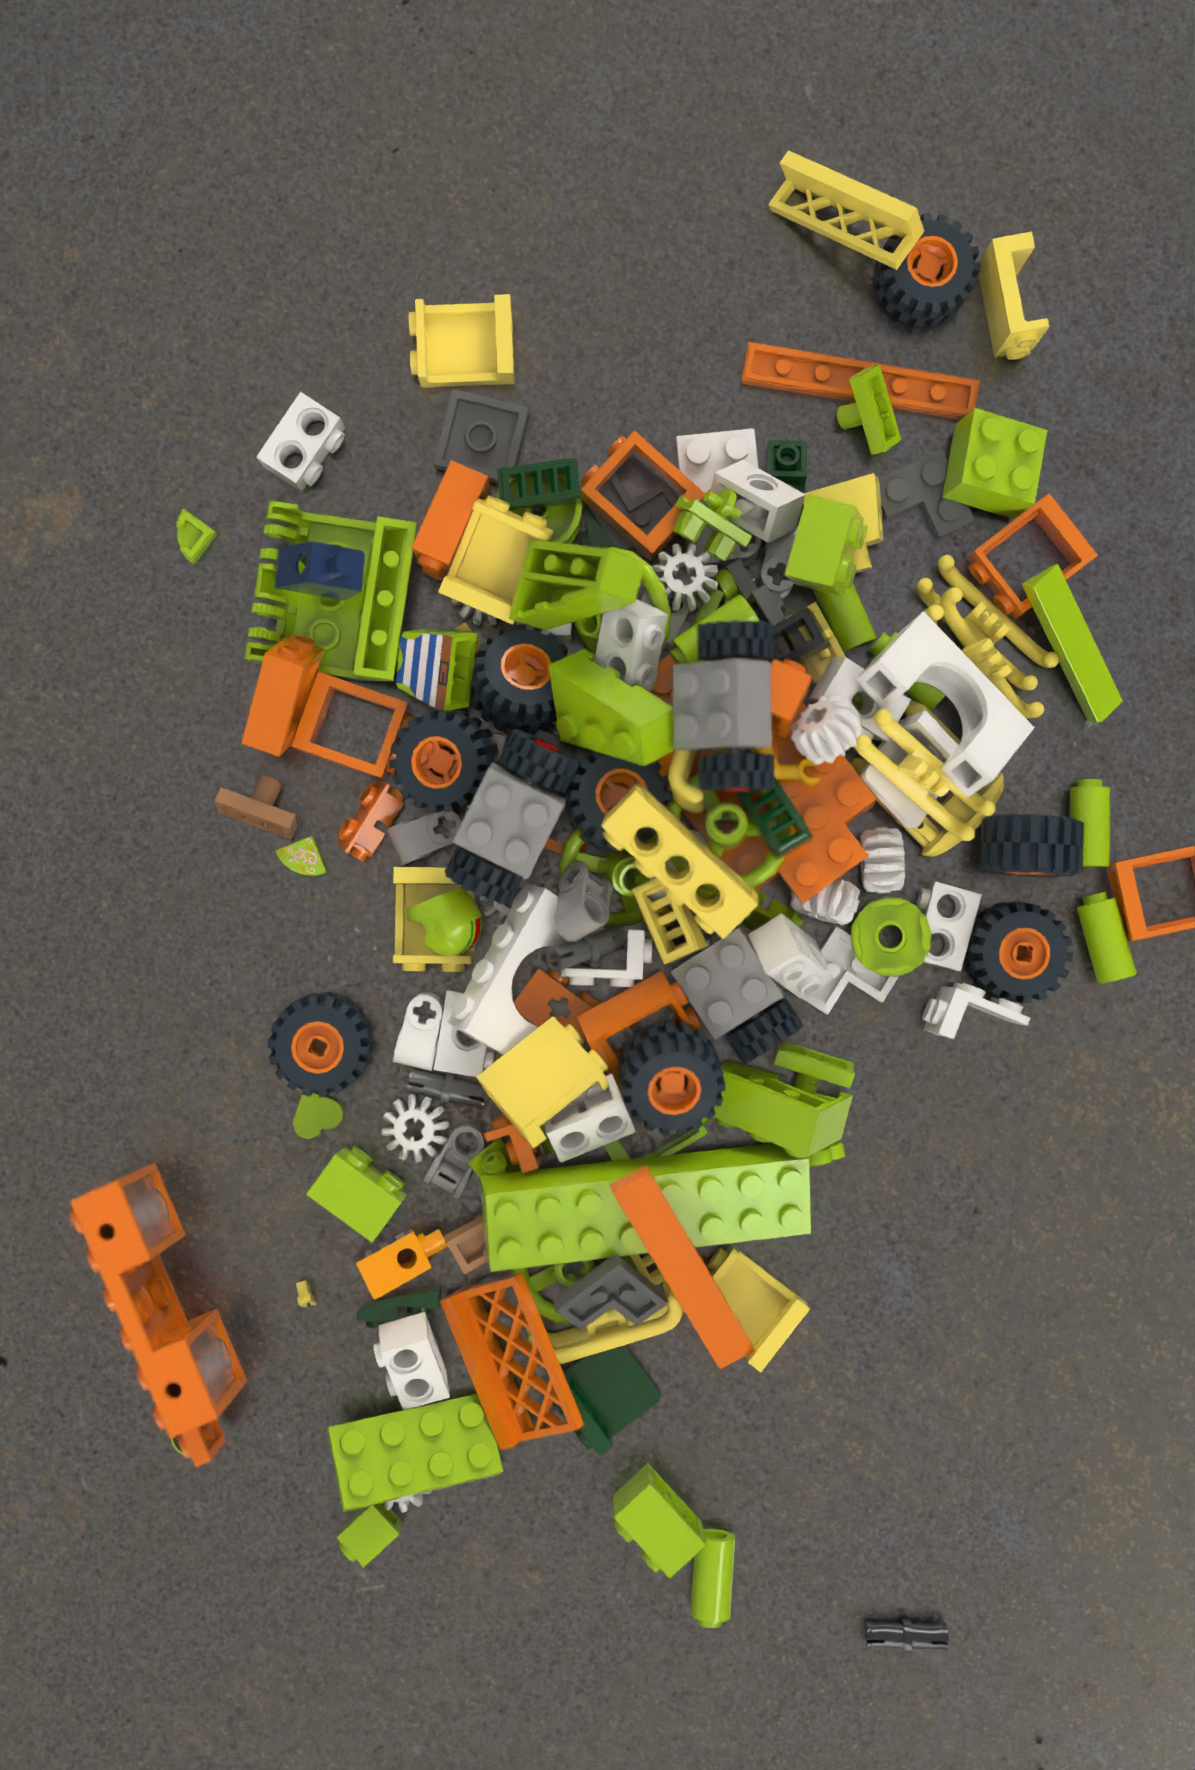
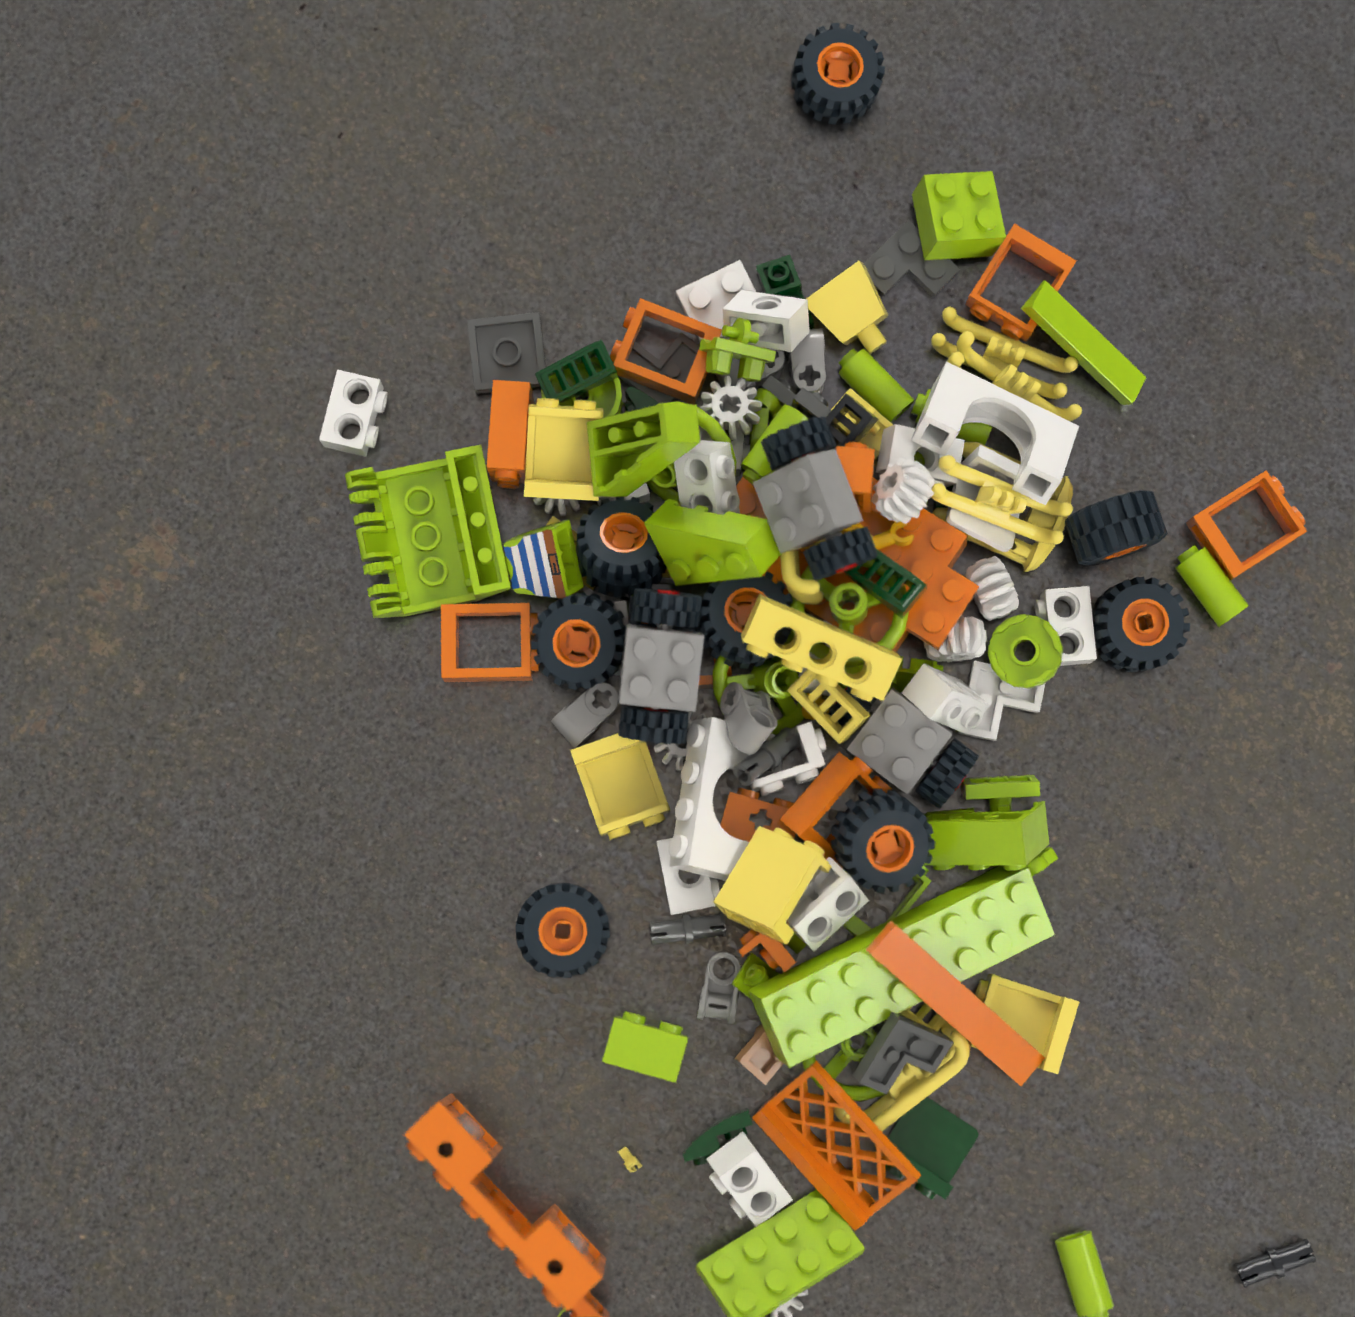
camera: 20 degrees left, 5 degrees down
lime tile [177,508,217,565] -> none
medium nougat tile [215,775,298,841] -> none
orange window [241,634,325,757] -> none
dark blue torso [274,542,365,600] -> none
lime tile [275,836,328,876] -> none
lime tile [293,1093,345,1139] -> none
orange hinge [336,779,404,862] -> none
light orange torso [353,1226,448,1300] -> none
white gear [381,1094,450,1163] -> none
white piece [393,992,444,1071] -> none
lime helmet [406,887,483,956] -> none
light yellow panel [409,294,515,388] -> none
lime brick [613,1463,706,1579] -> none
orange tile [741,342,980,420] -> none
light yellow fence [768,150,924,270] -> none
lime brick [785,494,868,597] -> none
lime tile [837,364,901,455] -> none
white bracket [922,982,1030,1039] -> none
light yellow panel [978,232,1049,360] -> none
lime brick [1069,779,1110,868] -> none

